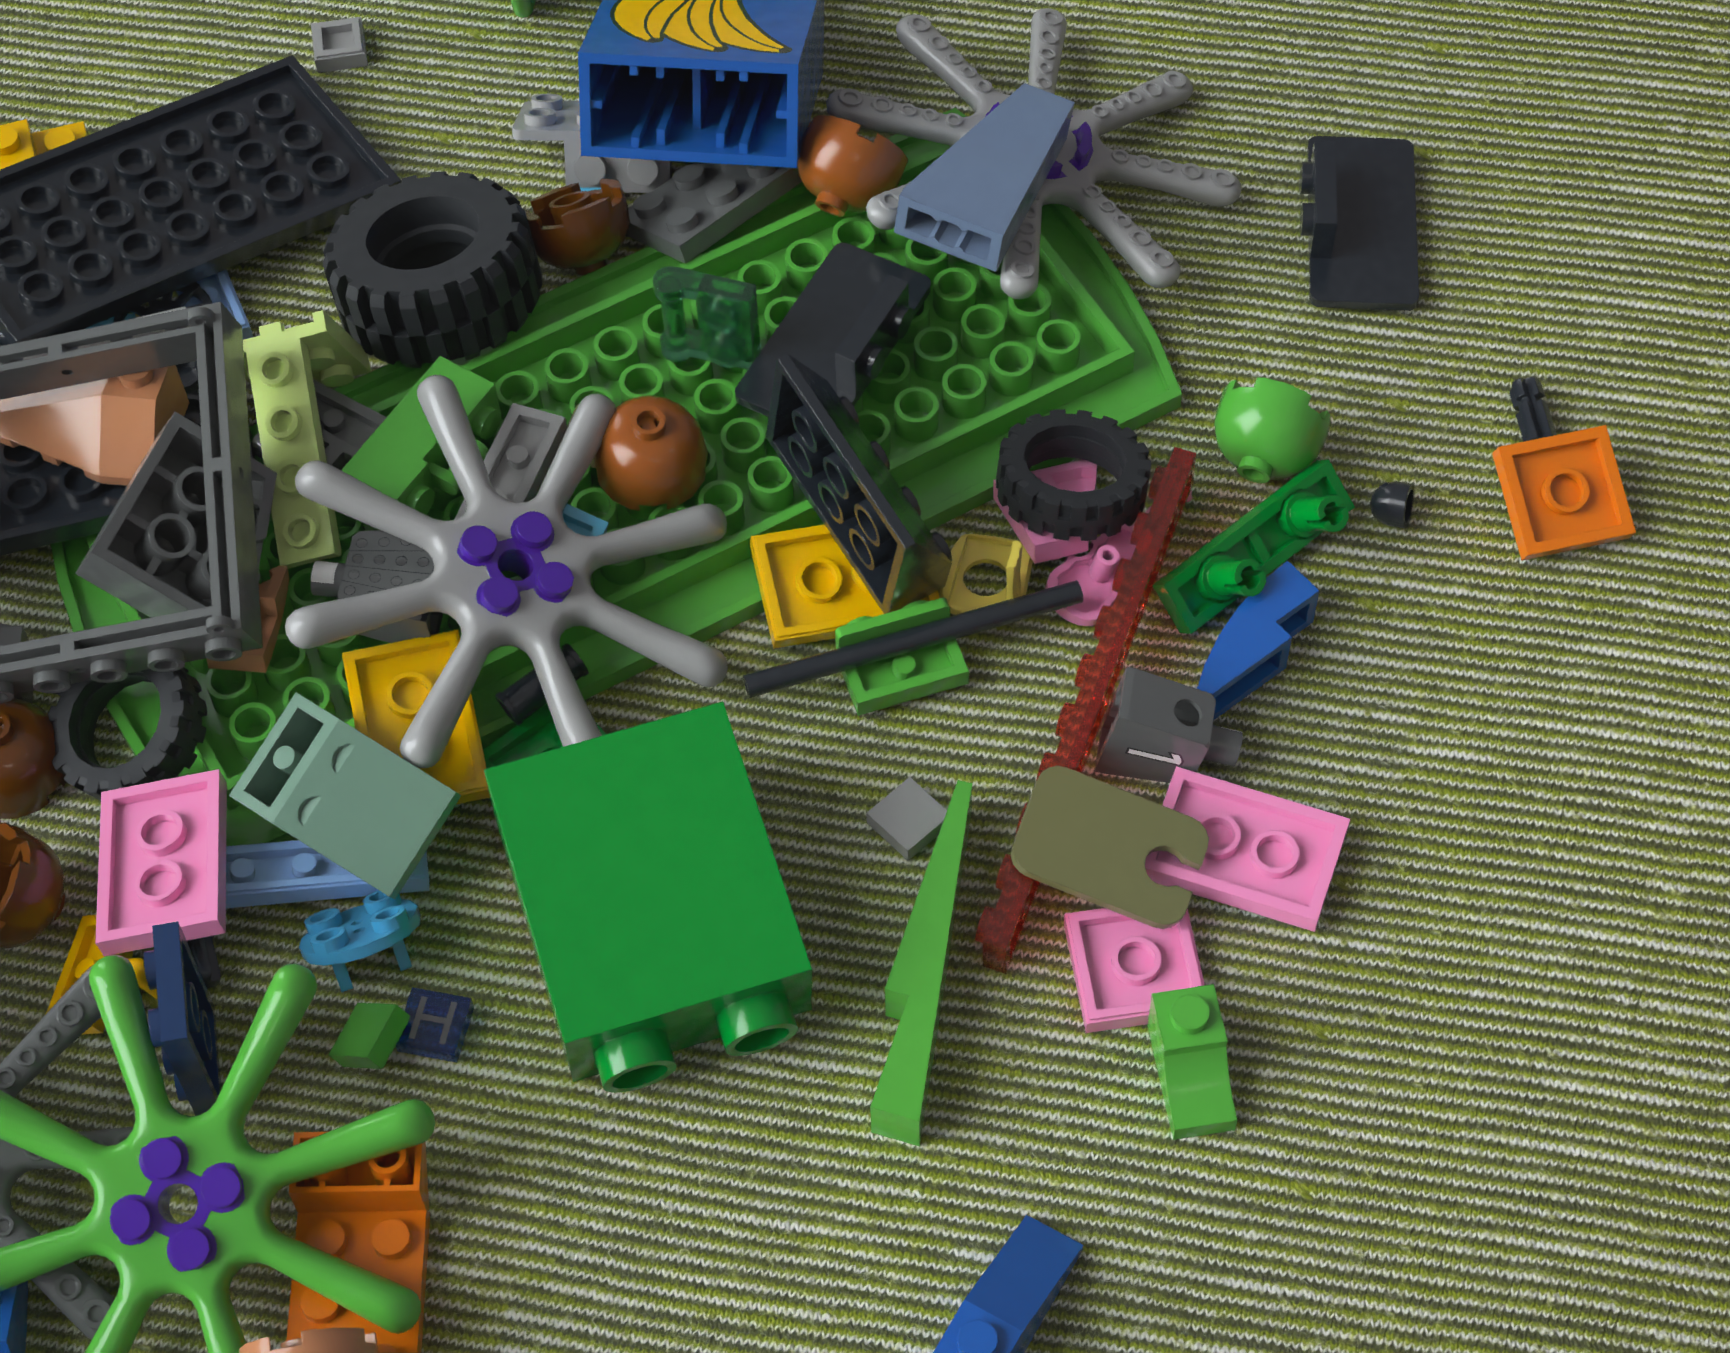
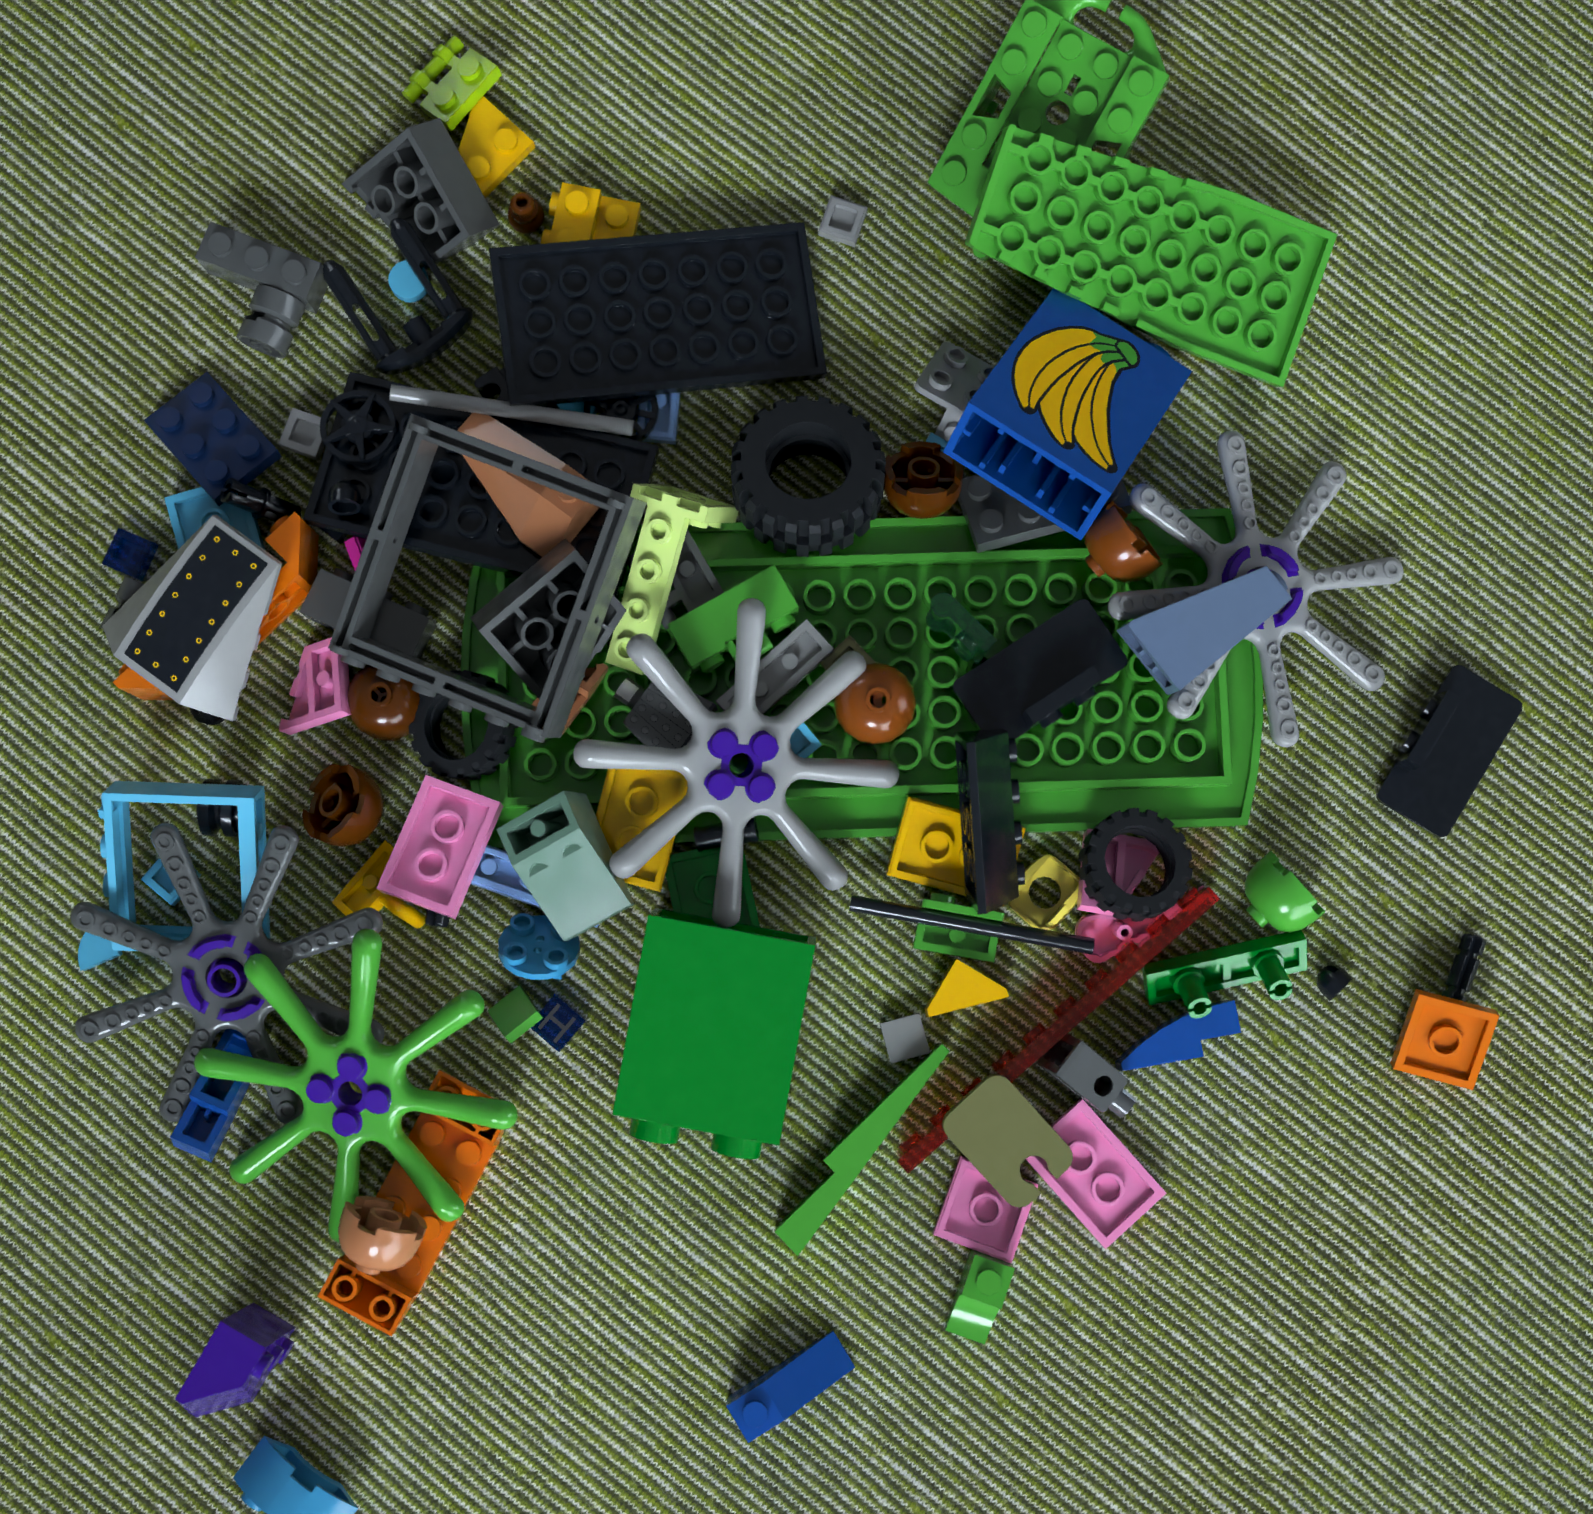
camera: 25 degrees right, 25 degrees up
dark blue plate [144,921,221,1116] -> none
none -> yellow slope [924,959,1009,1017]

